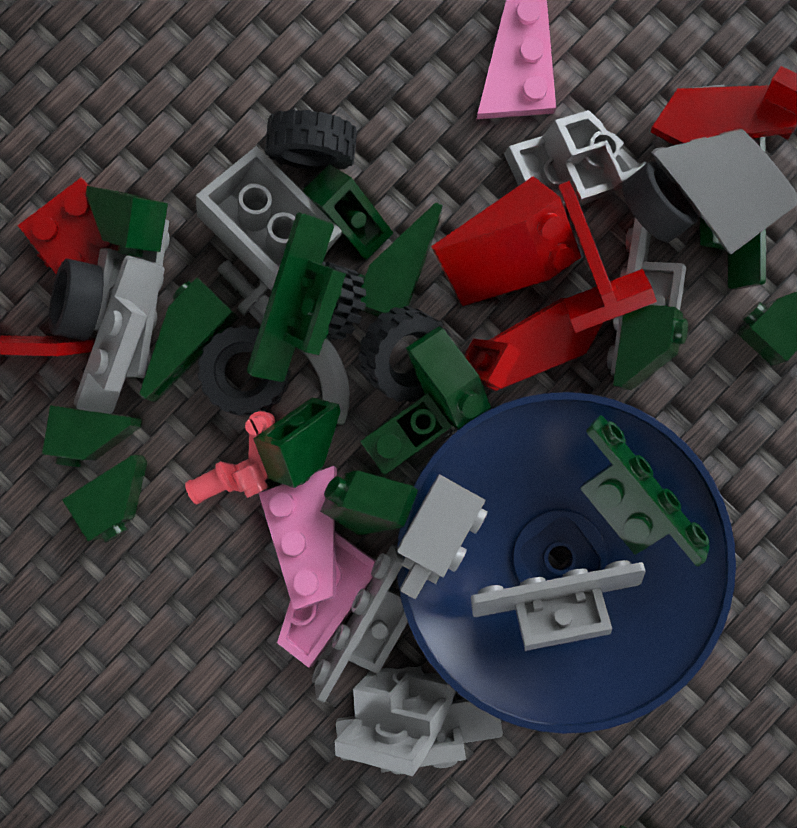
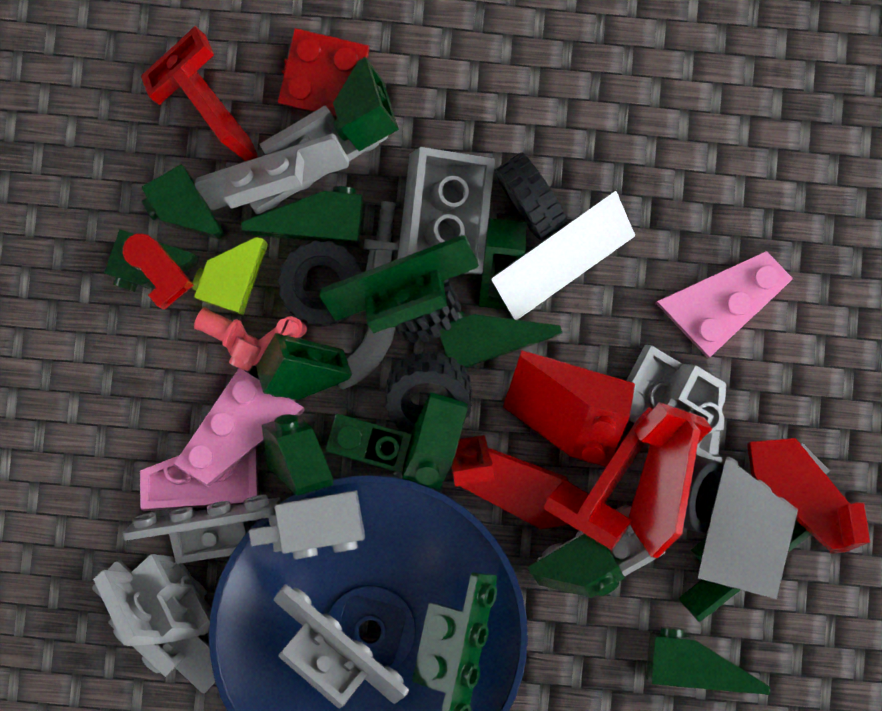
camera: 45 degrees right, 0 degrees up
black tyre [49,258,104,341] -> none
none -> red leg [123,233,194,310]
none -> lime slope [192,237,268,316]
none -> white sticker [491,191,635,320]
none -> red piece [628,402,713,558]

